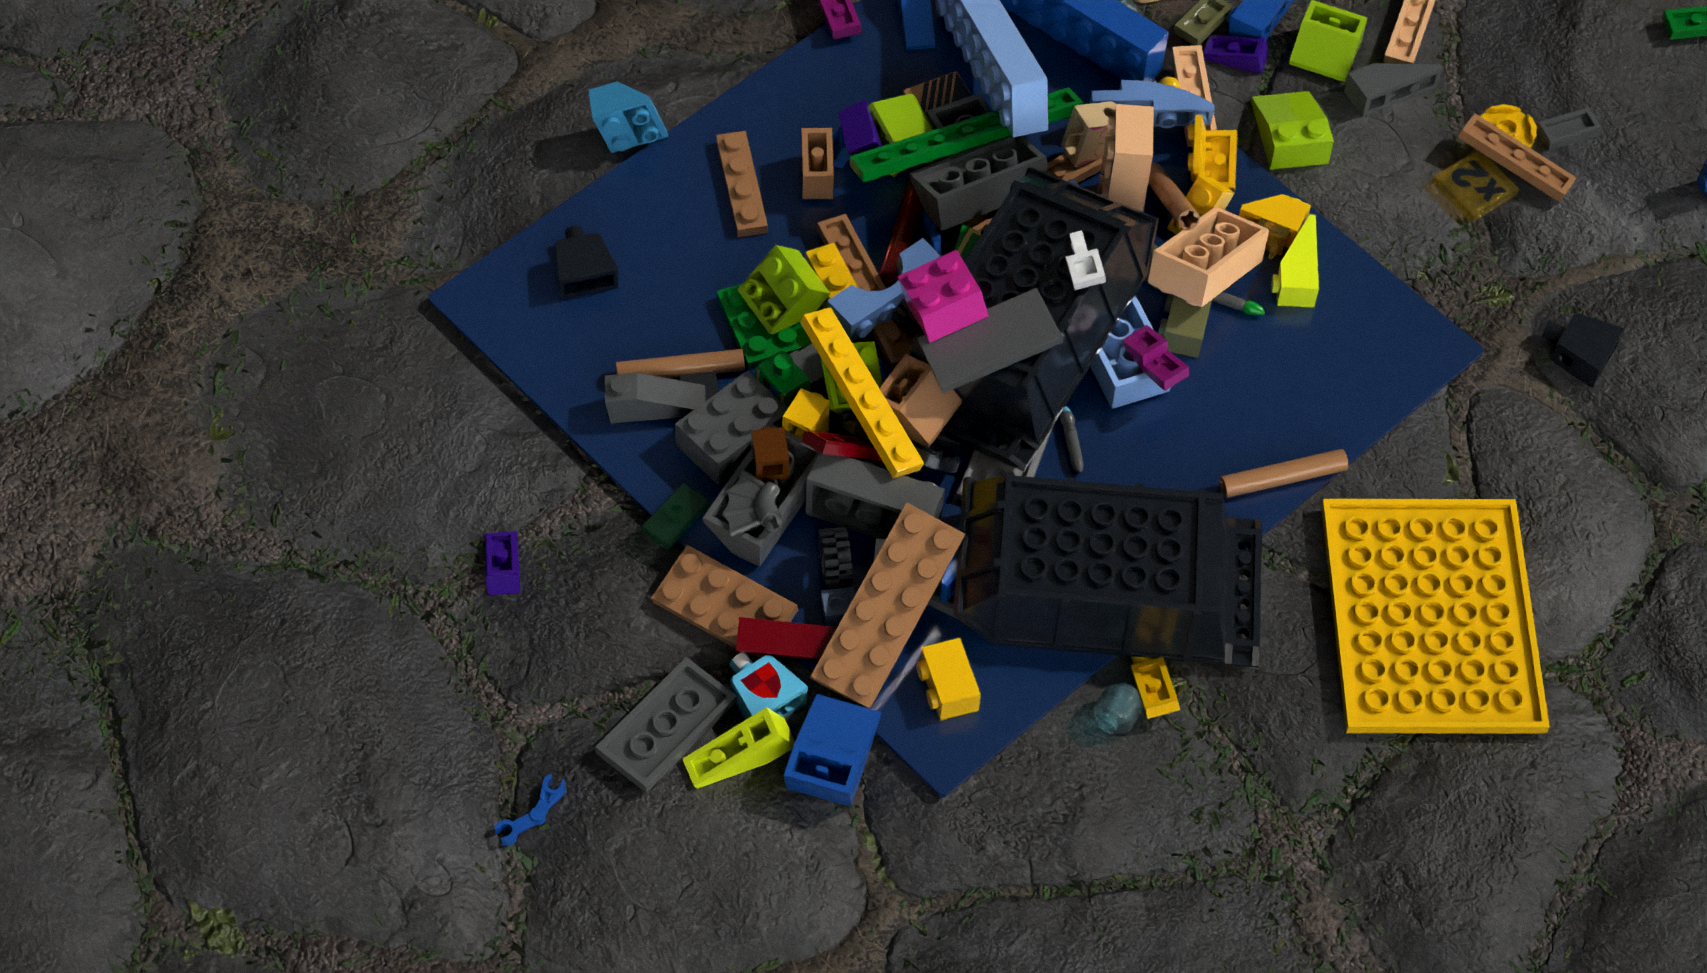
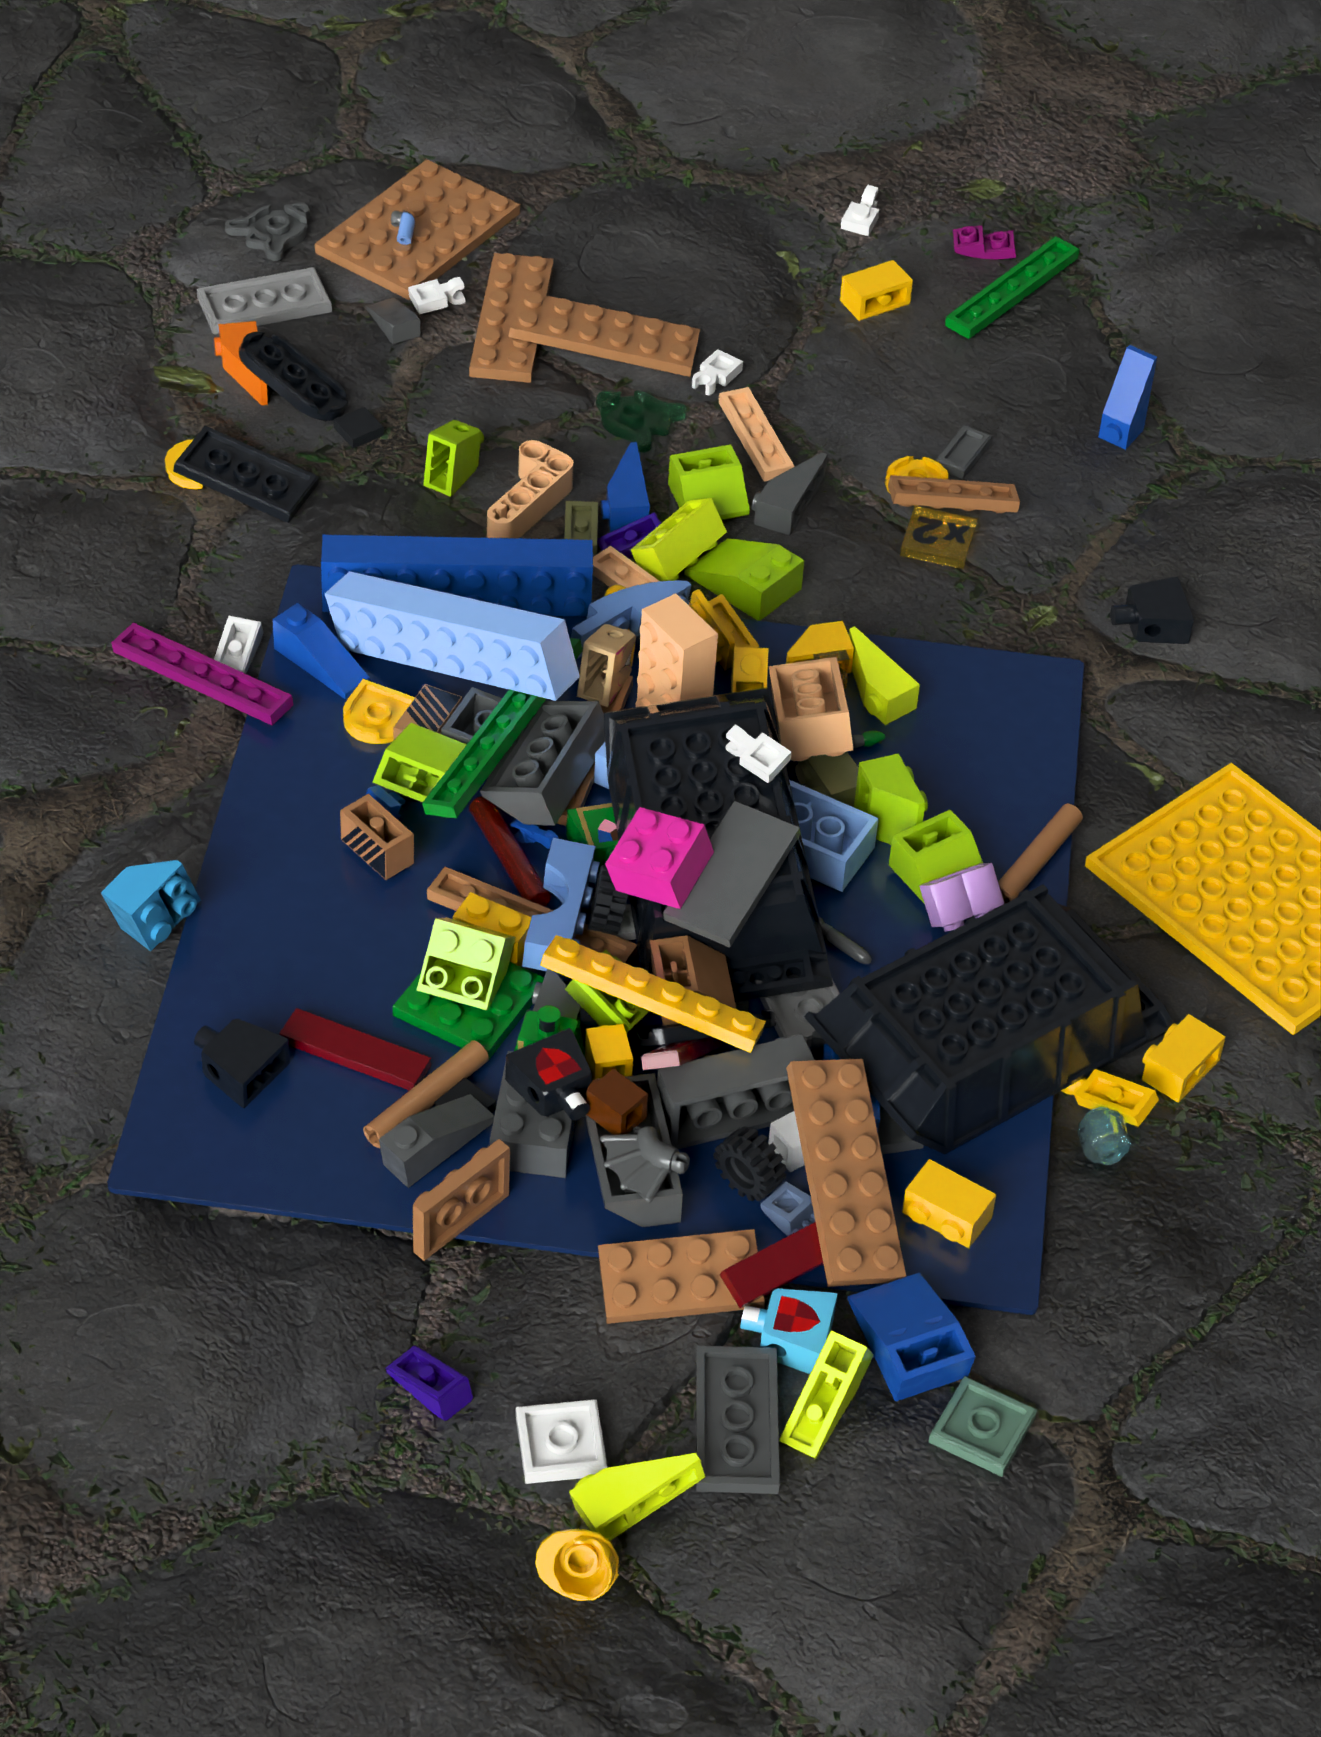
camera: 40 degrees left, 10 degrees down
blue piece [494,774,566,846] -> none
clear green plate [642,483,709,550] -> none
medium nougat plate [716,131,768,238] -> none
dark purple slope [838,99,882,156] -> none
magenta slope [1122,325,1189,391] -> none
medium nougat piece [1148,163,1200,230] -> none
none -> dark red tile [279,1008,431,1090]
none -> yellow tile [343,679,415,744]
none -> medium nougat plate [413,1139,510,1261]
none -> black torso [505,1028,592,1120]
none -> white tile [516,1399,607,1484]
none -> yellow piece [535,1529,619,1601]
none -> neon yellow slope [569,1453,705,1541]
none -> neon yellow brick [630,498,727,581]
none -> lime slope [854,753,928,845]
none -> lime slope [889,810,983,904]
none -> lavender brick [919,863,1004,932]
none -> sand green tile [929,1376,1037,1477]
none -> yellow brick [1142,1014,1226,1103]

